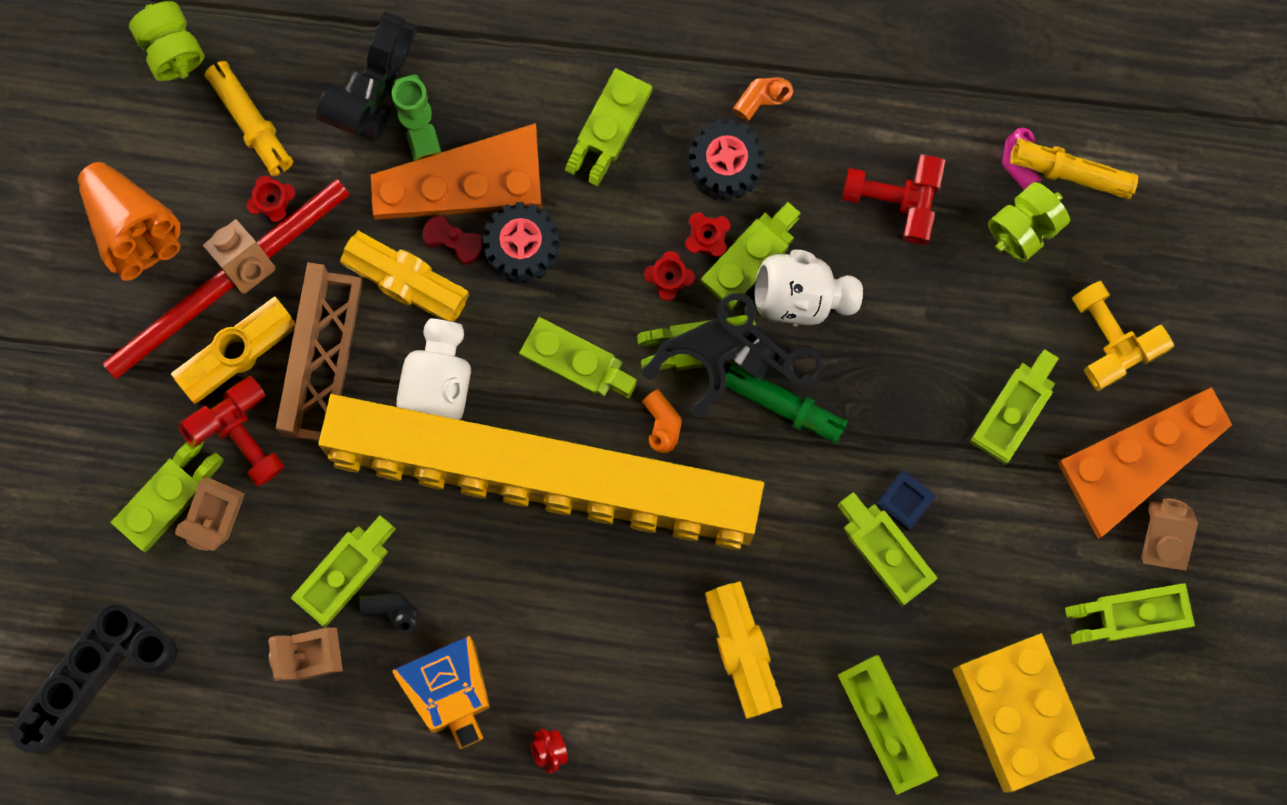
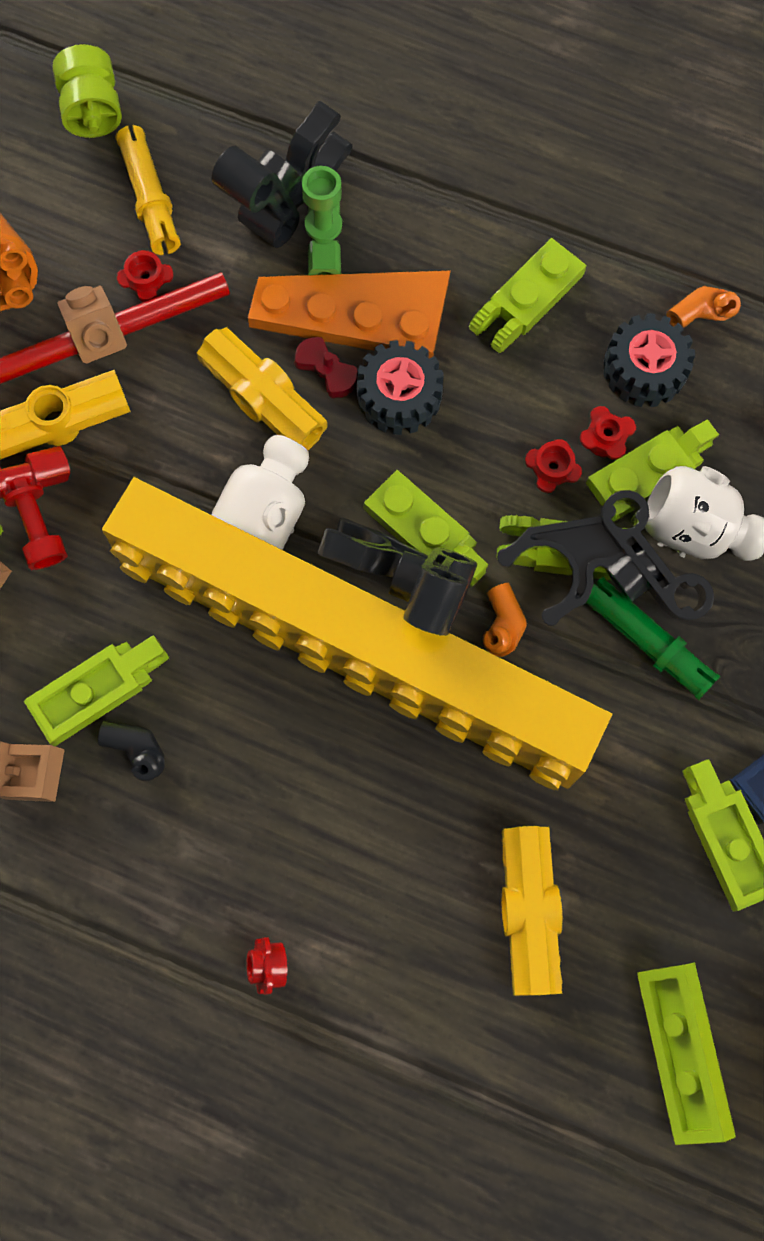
camera: 15 degrees right, 5 degrees down
medium nougat fence [276,262,363,442] -> none
torso [392,636,490,749] -> none
none -> black piece [318,518,478,636]

